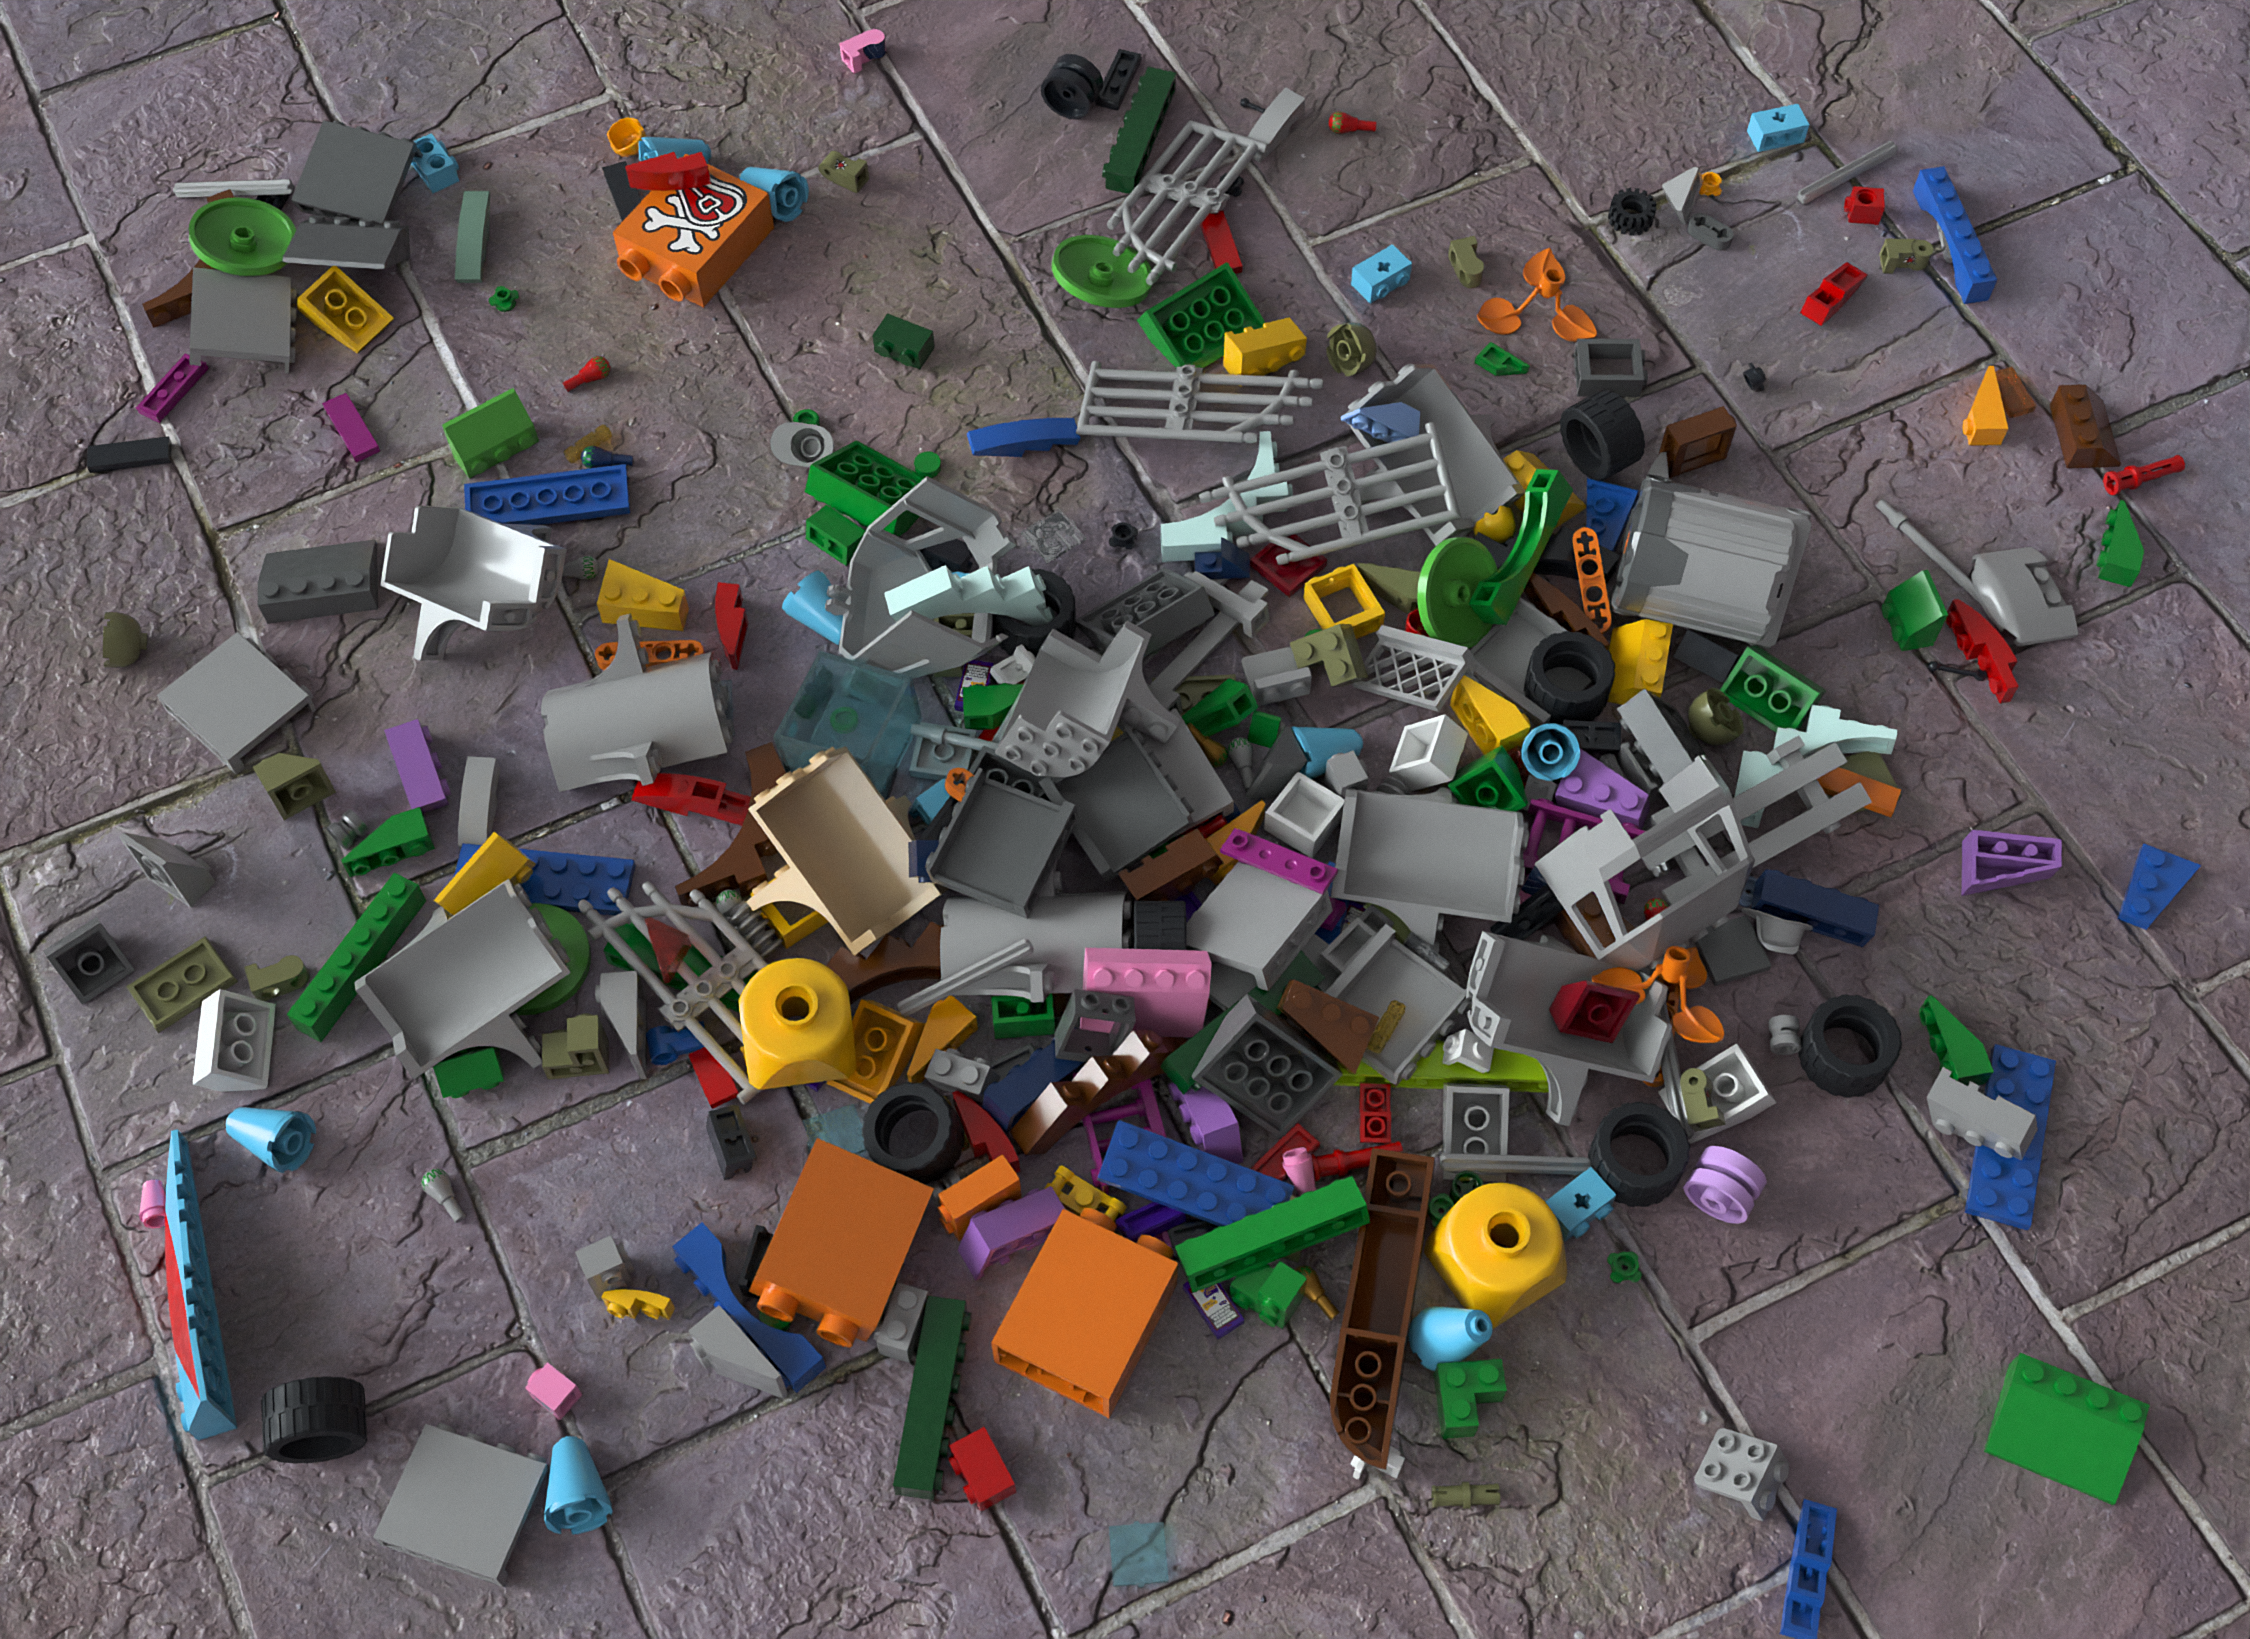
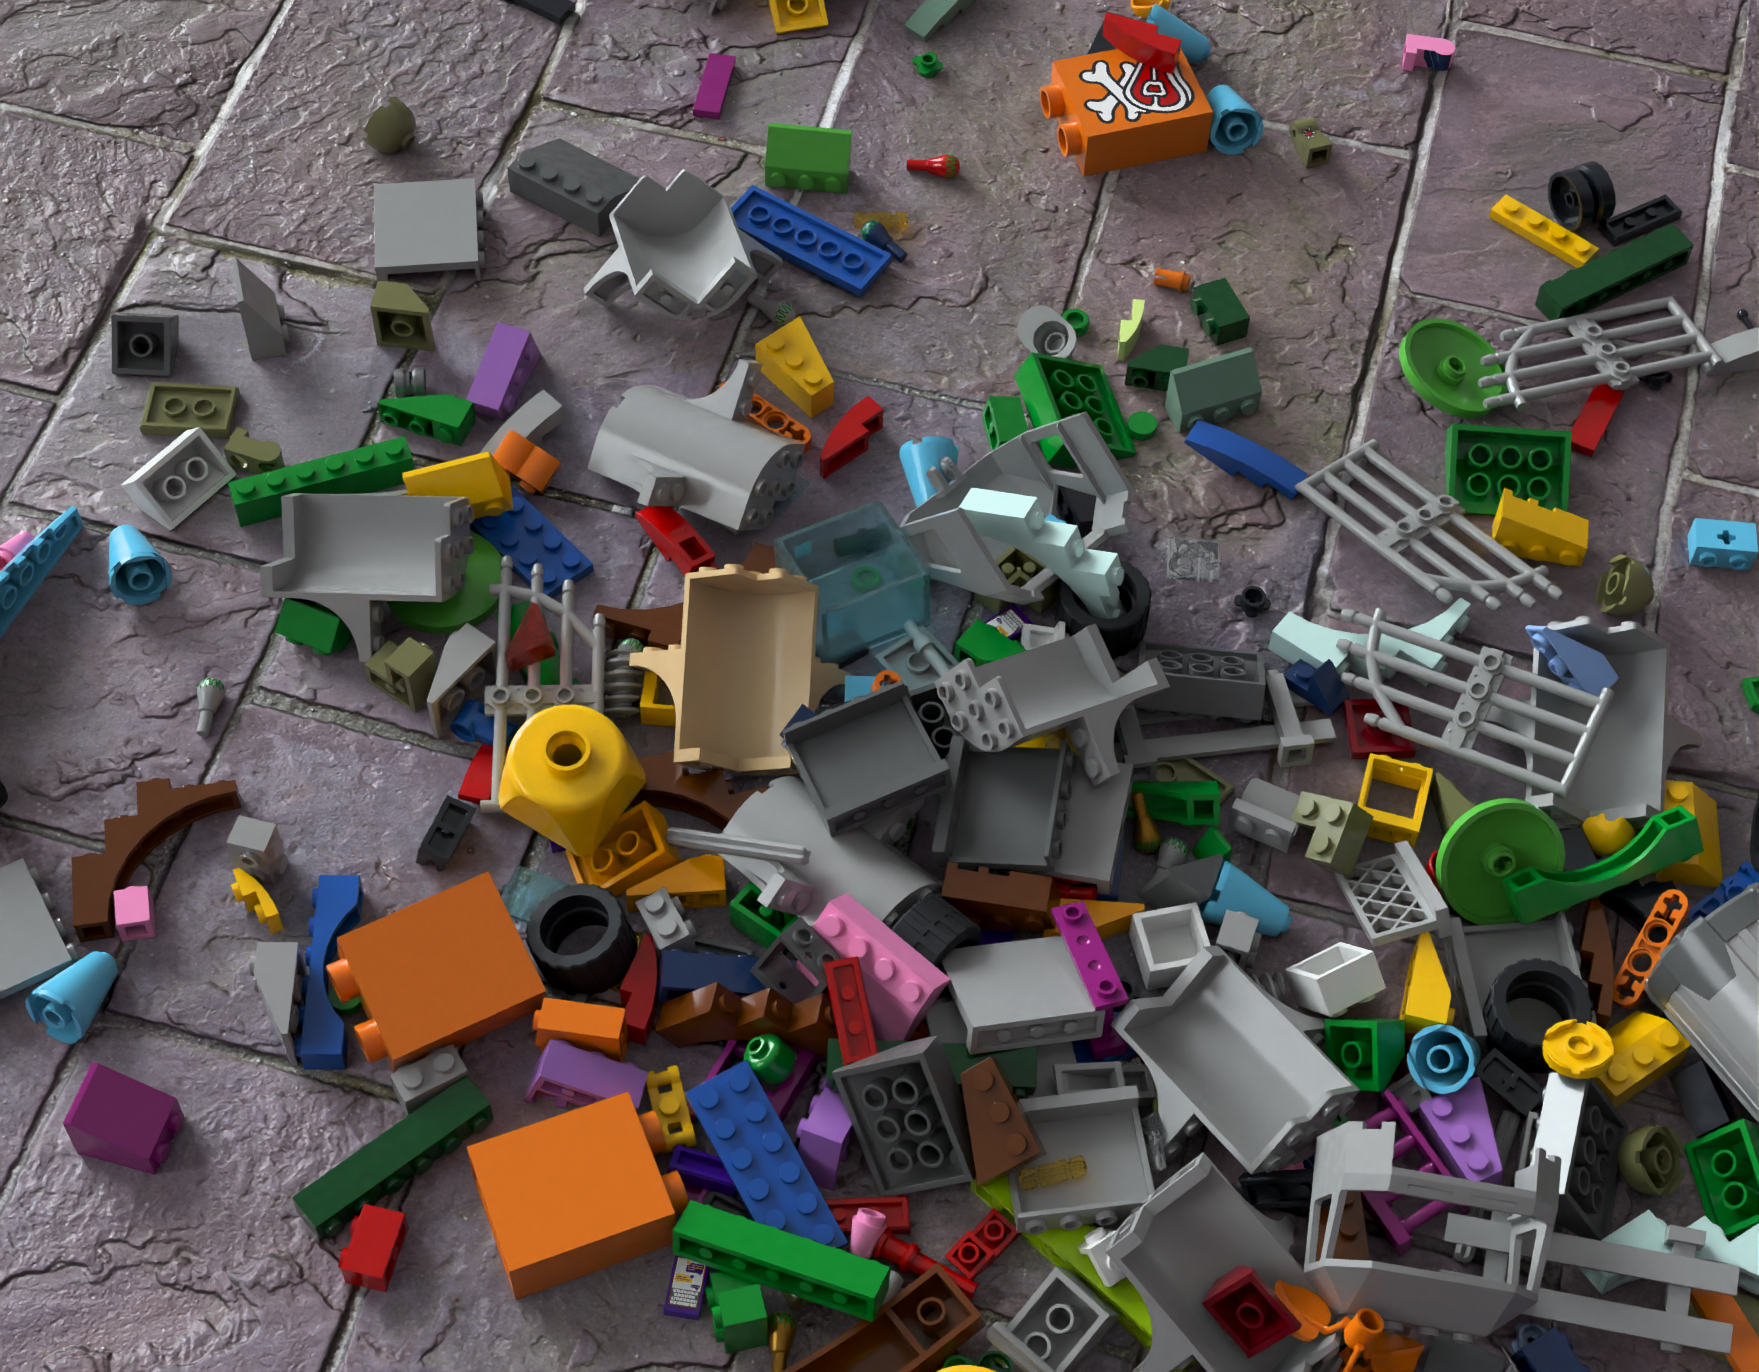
camera: 40 degrees right, 5 degrees down
none -> magenta slope [63,1062,184,1175]
none -> reddish brown arch [72,778,241,942]
none -> orange brick [493,429,562,495]
none -> green head [744,1033,795,1085]
none -> red tile [824,956,878,1066]
none -> yellowish green slope [1117,299,1145,361]
none -> dark green slope [1125,344,1189,392]
none -> orange pin [1153,267,1191,293]
none -> sand green slope [1165,347,1262,434]
none -> yellow plate [1489,195,1600,268]
none -> yellow tile [1542,1020,1614,1079]

